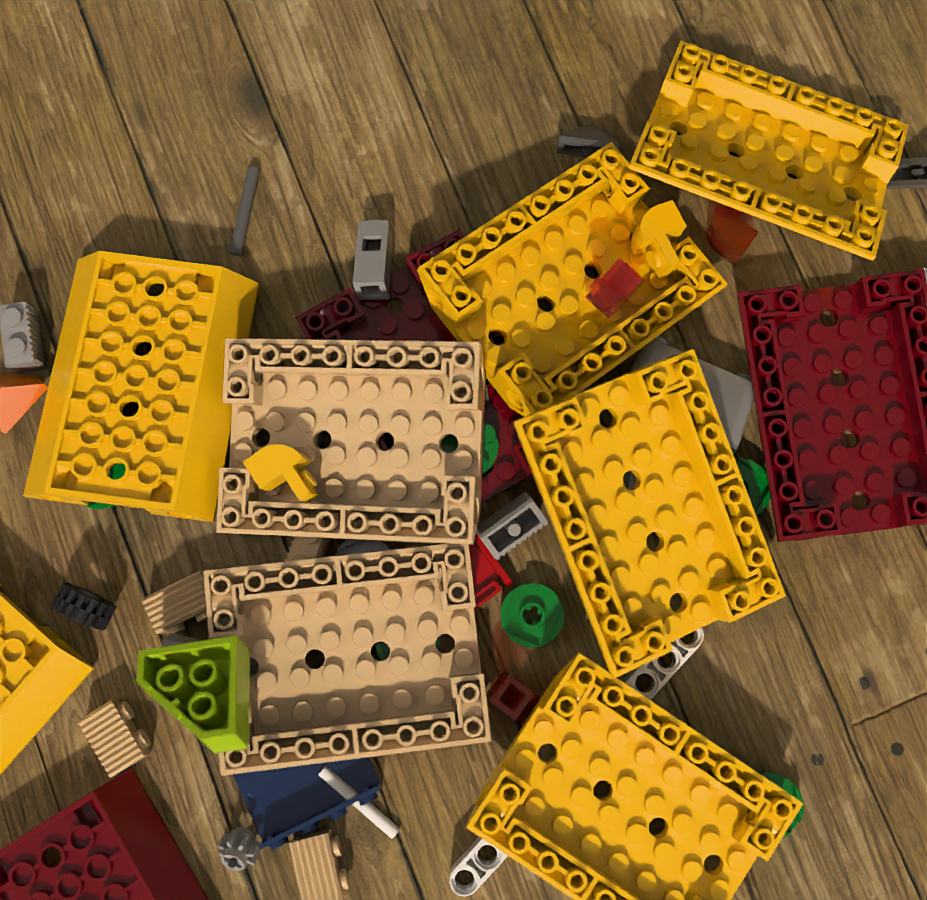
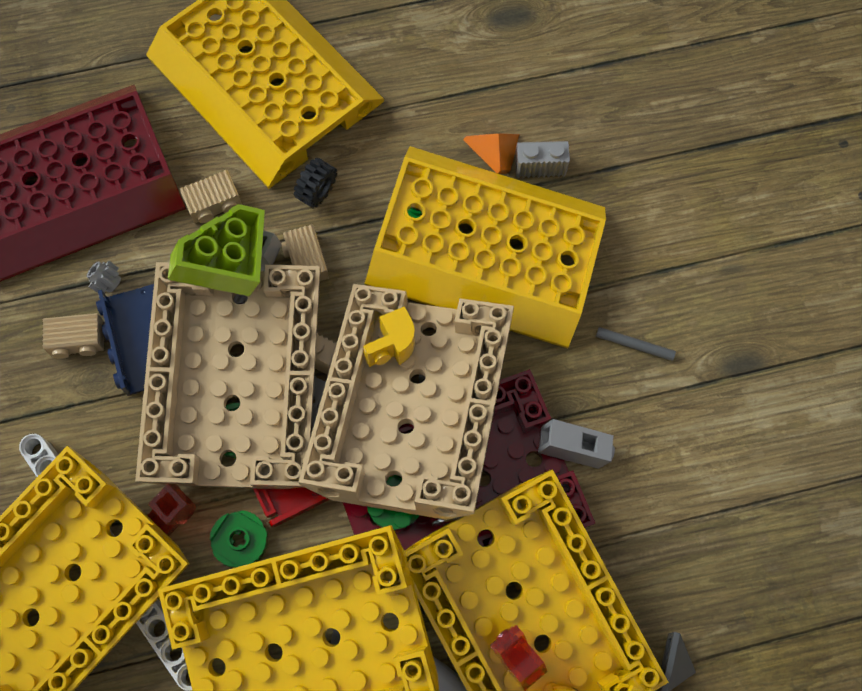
camera: 95 degrees right, 10 degrees down
white bar [318,766,400,839] -> none
light grey brick [476,491,548,560] -> none

